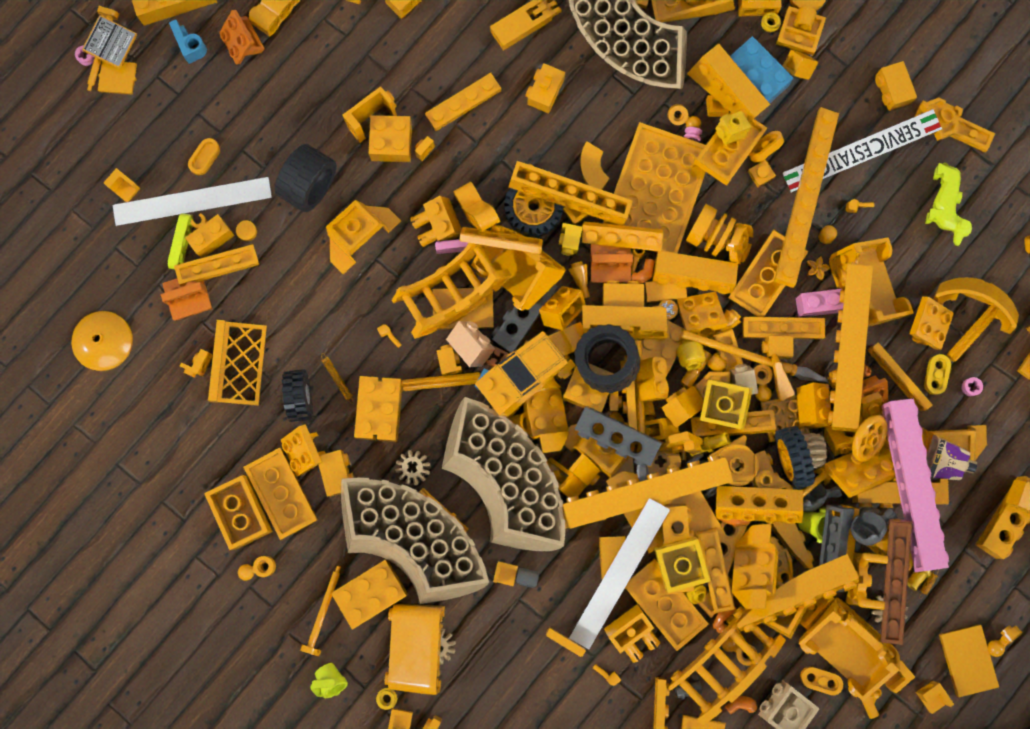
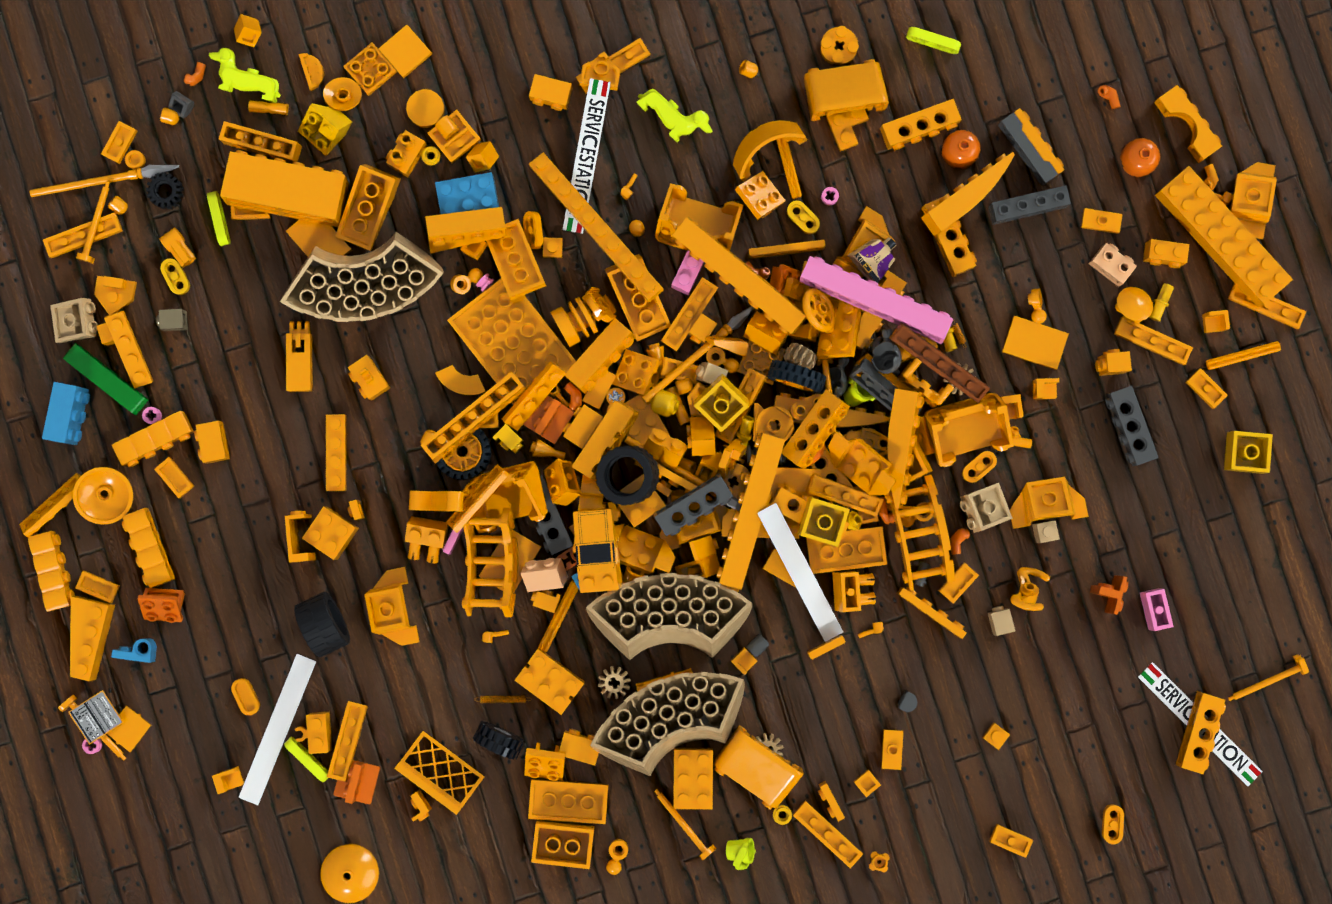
camera: 60 degrees left, 5 degrees up
light orange tile [236,220,257,241] -> none
yellow brick [715,111,751,145] -> none
light orange plant [807,257,830,280] -> none

